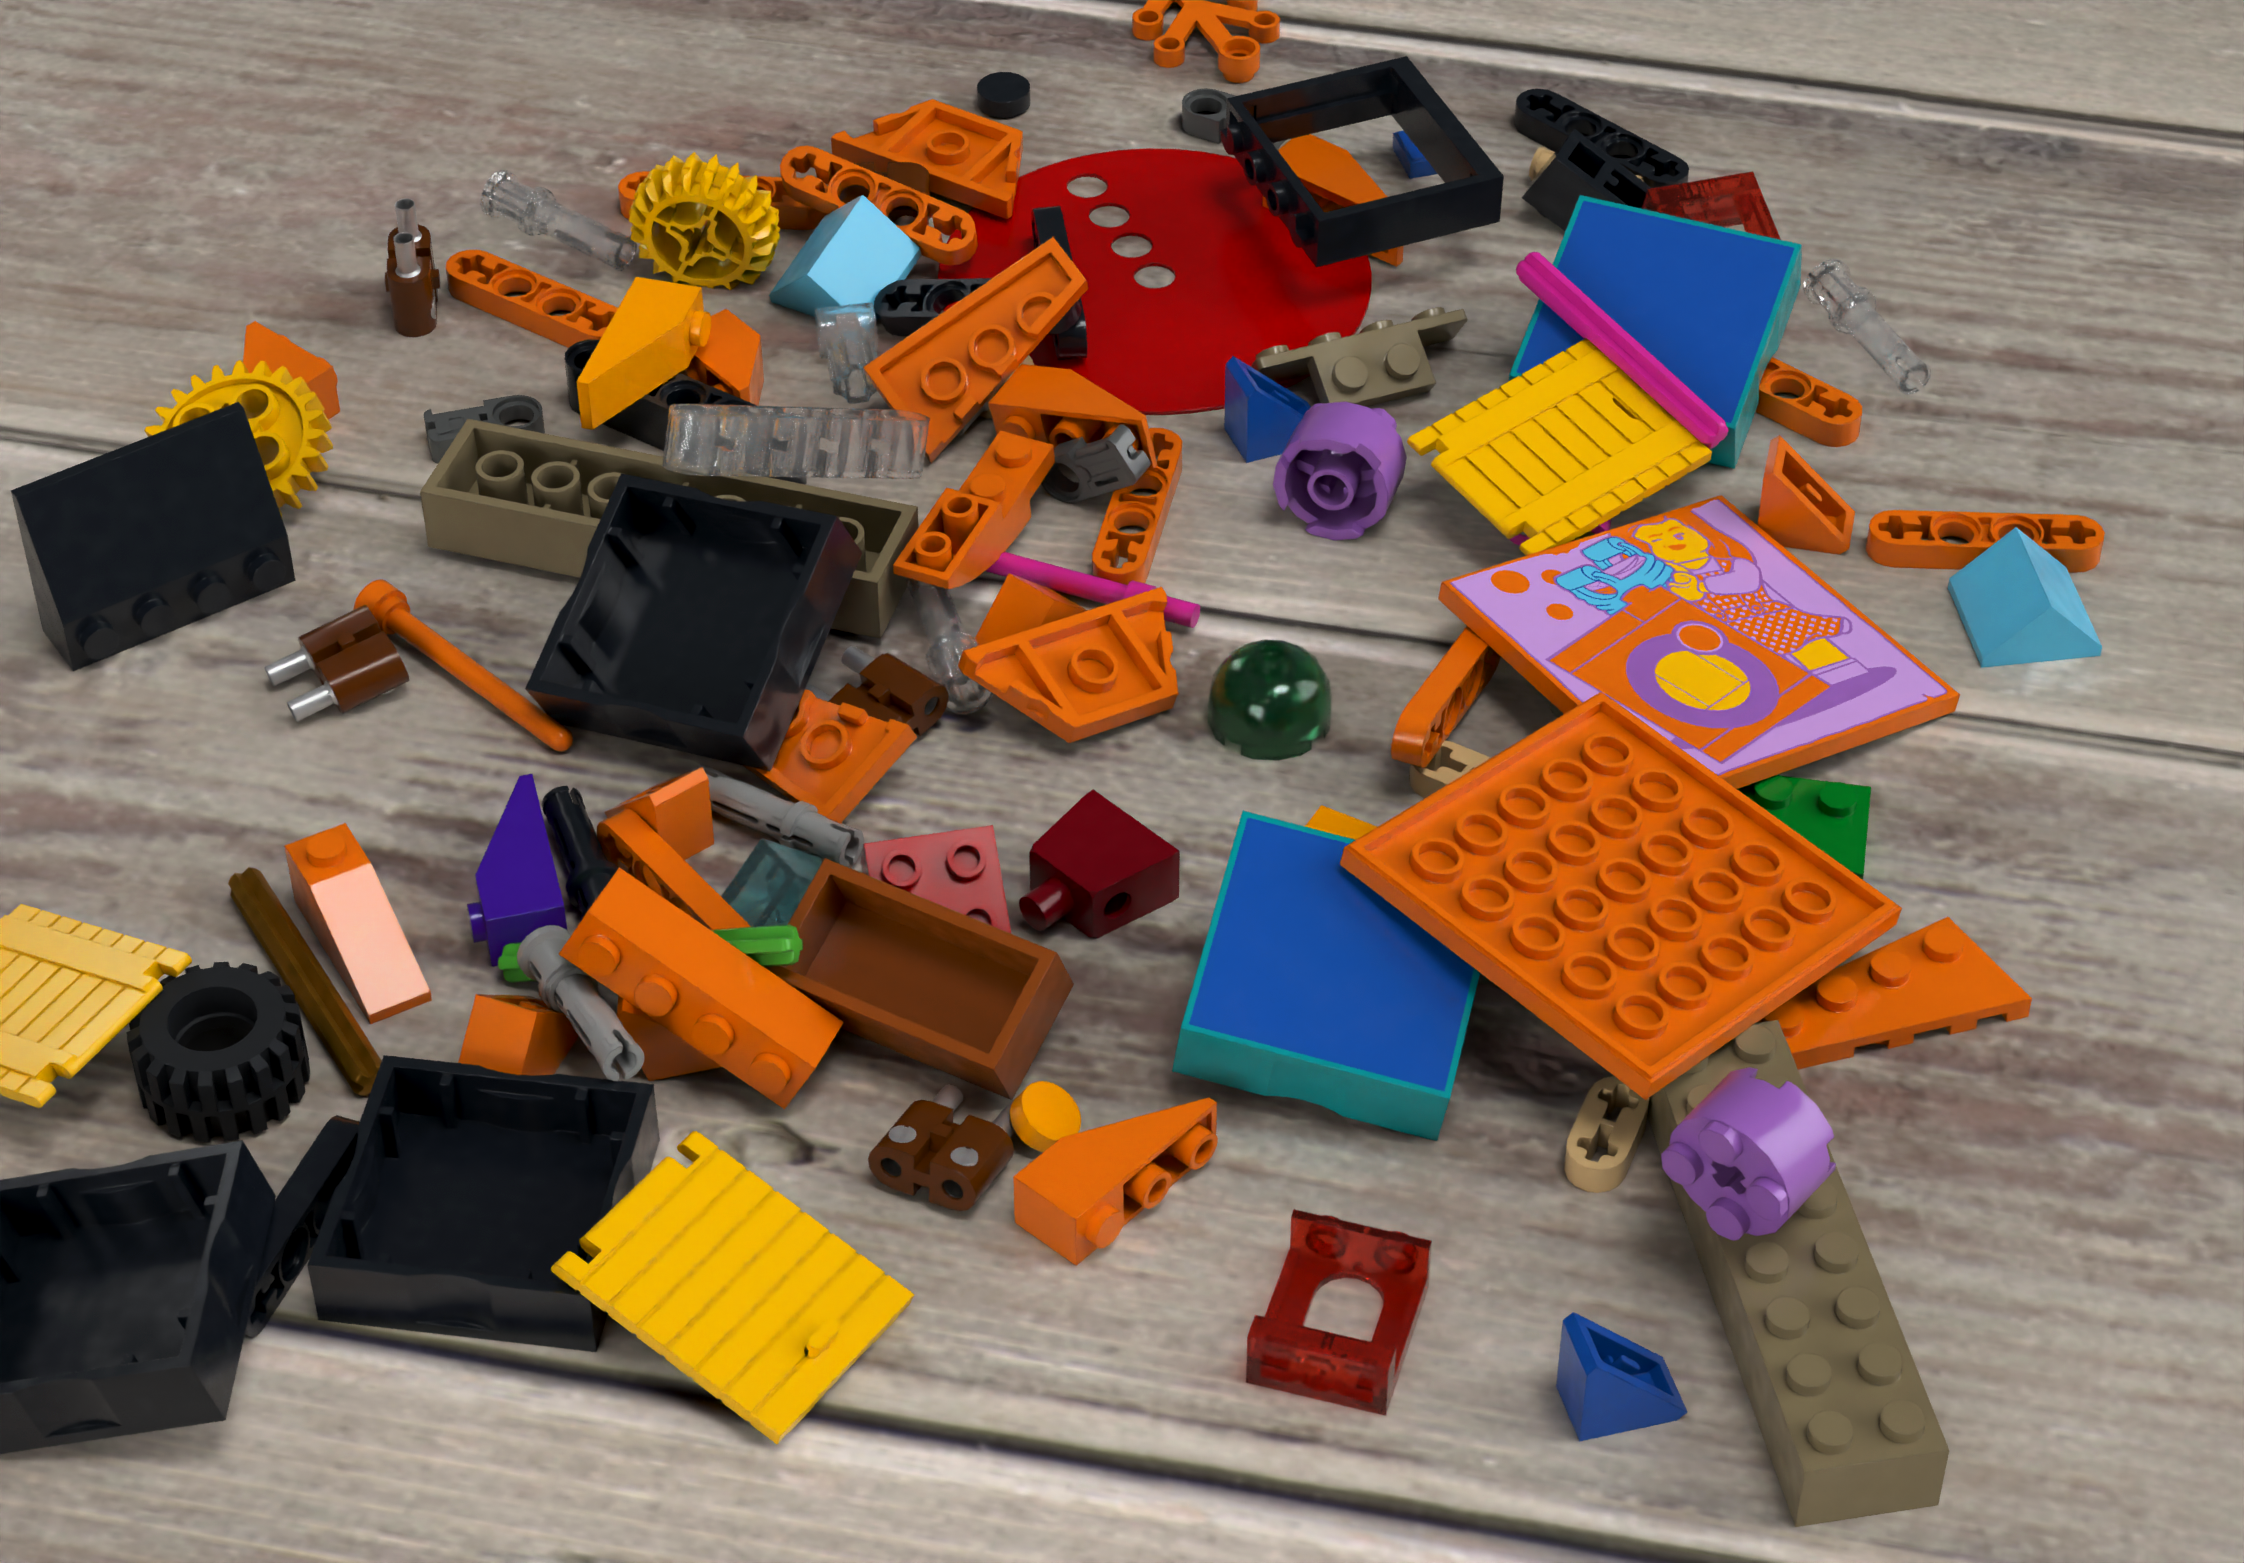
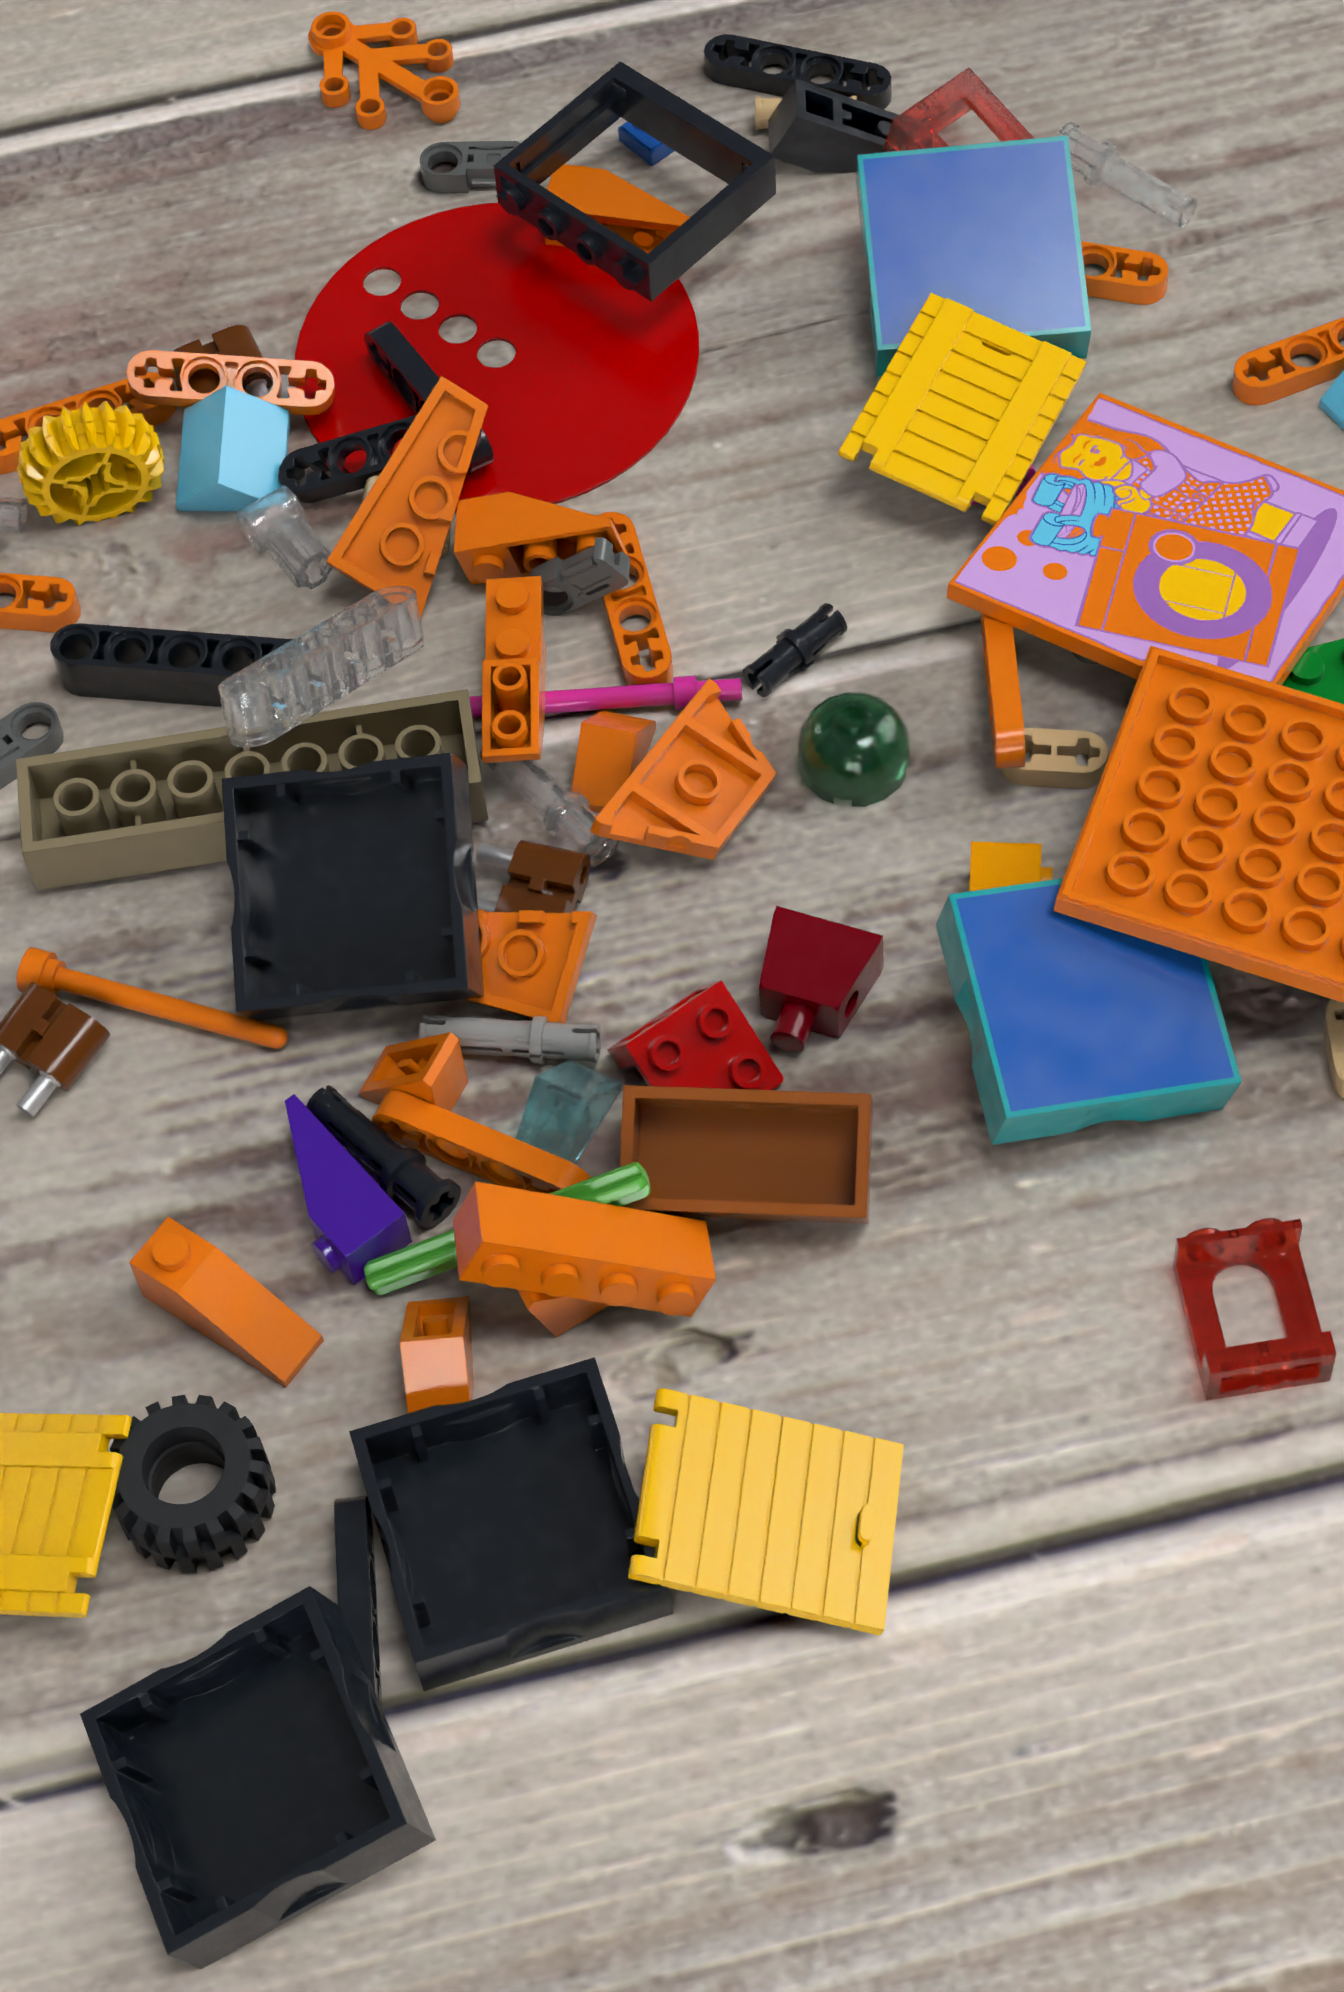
camera: 20 degrees left, 15 degrees up
pearl gold axle [228,867,382,1096] -> none
light grey pin [517,925,645,1081] -> none
light orange slope [576,277,711,430] -> none
orange slope [680,309,764,406] -> none
orange wing [831,99,1023,219] -> none
reddish brown piece [868,1084,1015,1211] -> none
black tile [977,72,1030,119] -> none
light orange tile [1010,1081,1081,1152] -> none
orange slope [1013,1097,1218,1266] -> none
blue slope [1224,356,1311,463] -> none
dark tan bracket [1251,307,1468,407] -> none
medium lavender brick [1273,401,1407,540] -> none
dark pink axle [1516,252,1729,449] -> none
orange slope [1758,435,1855,555] -> none
none -> black pin [743,603,847,697]

